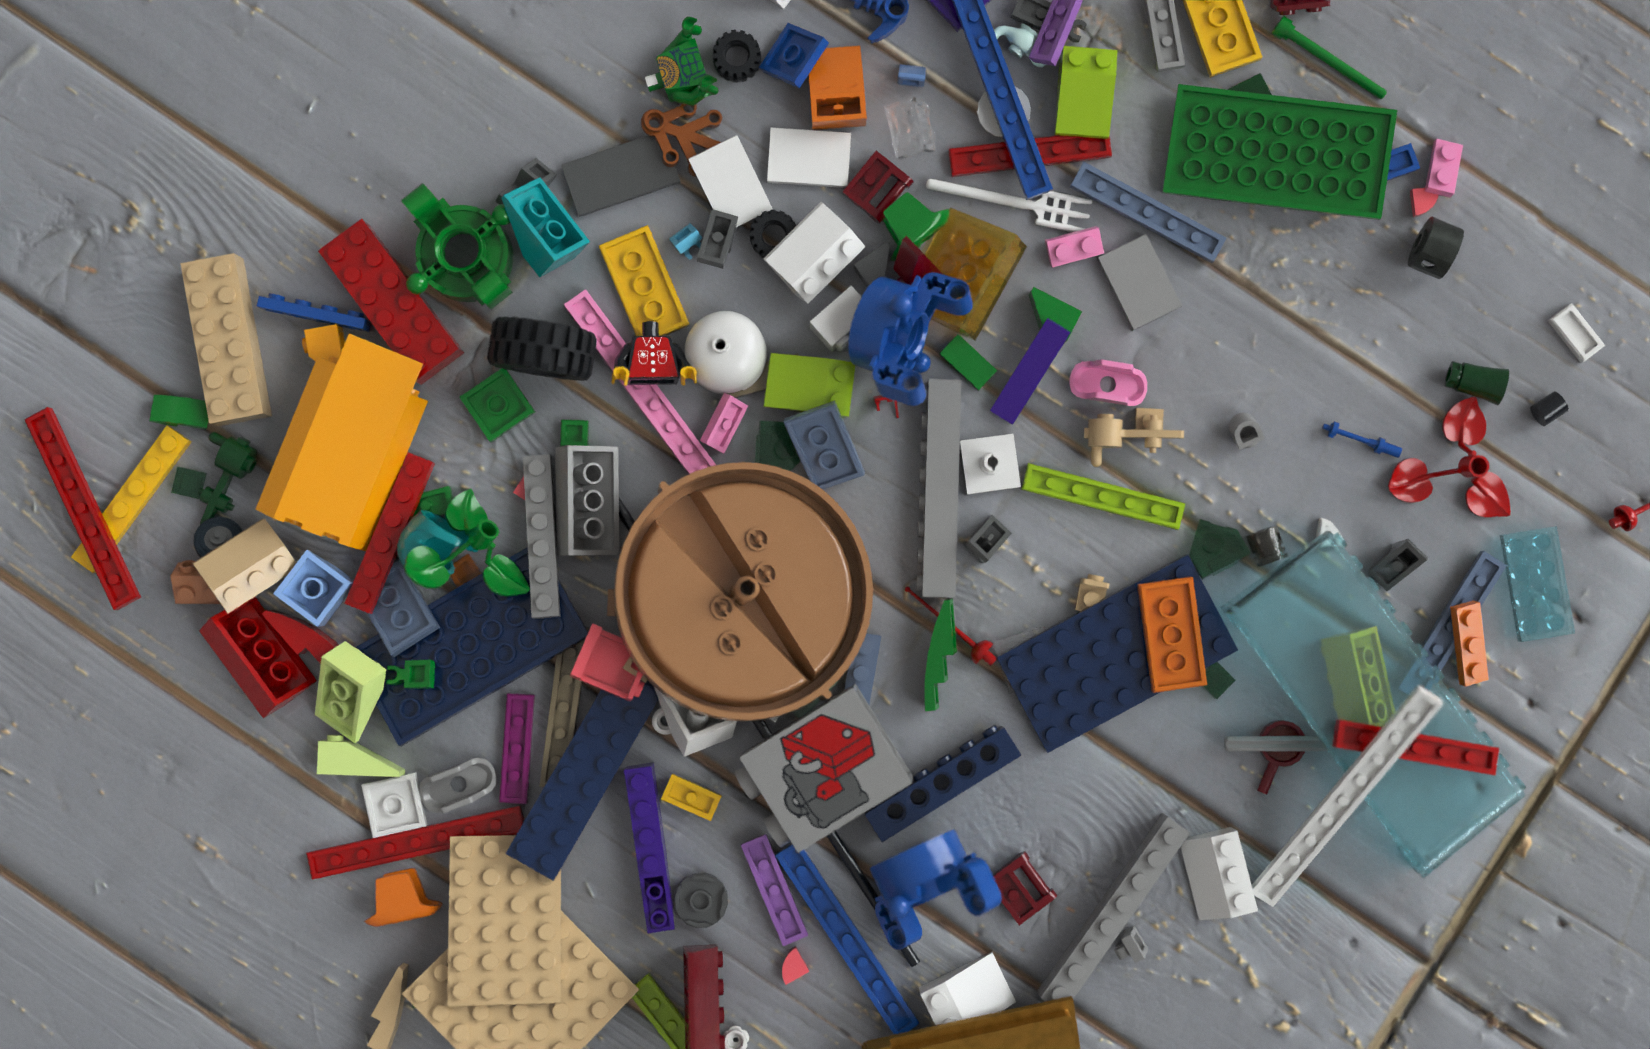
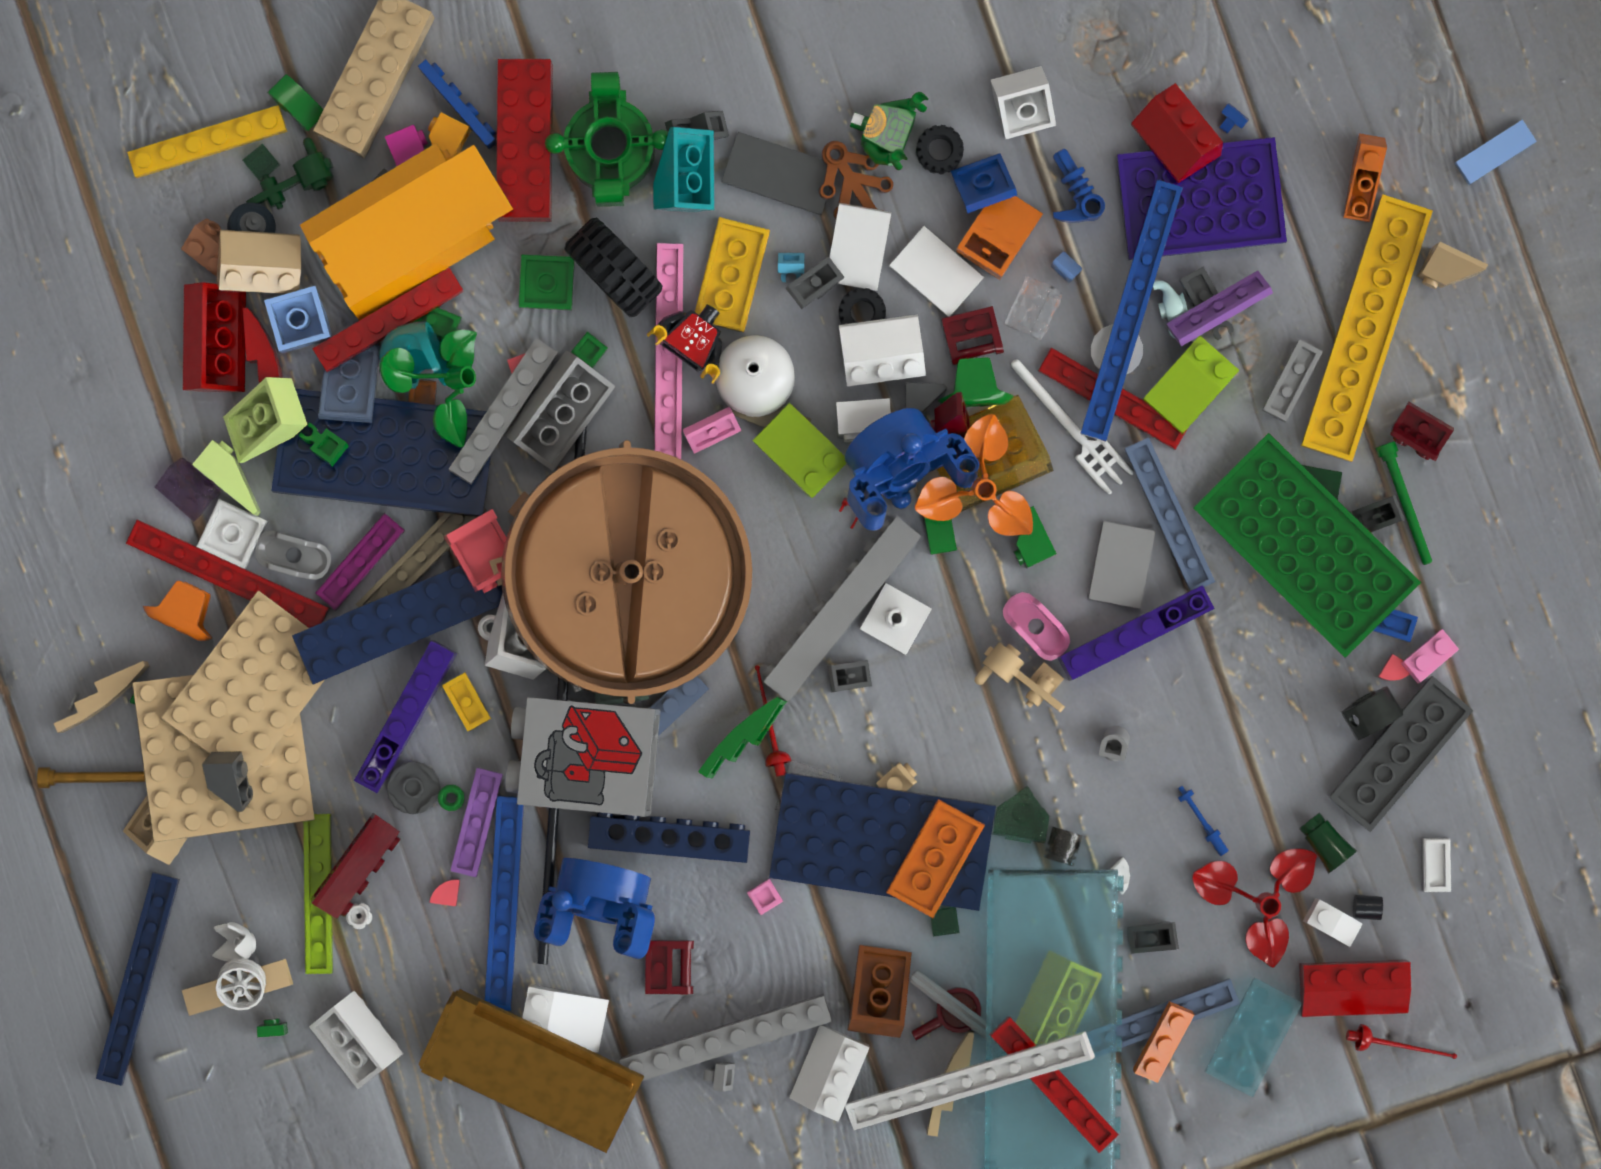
camera: 45 degrees right, 0 degrees up
red tile [25,407,141,610] -> none
clear green plate [755,420,800,471] -> none
sand blue tile [784,401,865,489] -> none
dark purple tile [990,318,1071,425] -> none
lime tile [1021,463,1185,530] -> none
bright pink plate [1045,226,1104,268] -> none
none -> clear purple bracket [155,458,221,522]
none -> dark grey slope [202,751,253,812]
none -> dark pink slope [385,125,428,166]
none -> green plate [438,785,465,811]
none -> bright pink tile [747,878,783,915]
none -> dark orange slope [848,945,912,1038]
none -> orange plant [915,414,1033,536]
none -> tan slope [926,1031,974,1137]
none -> dark purple slope [1058,585,1215,681]
none -> red slope [1299,960,1412,1017]
none -> white slope [1303,898,1362,947]
none -> dark grey plate [1329,676,1473,832]
none -> dark grey slope [1352,495,1405,532]

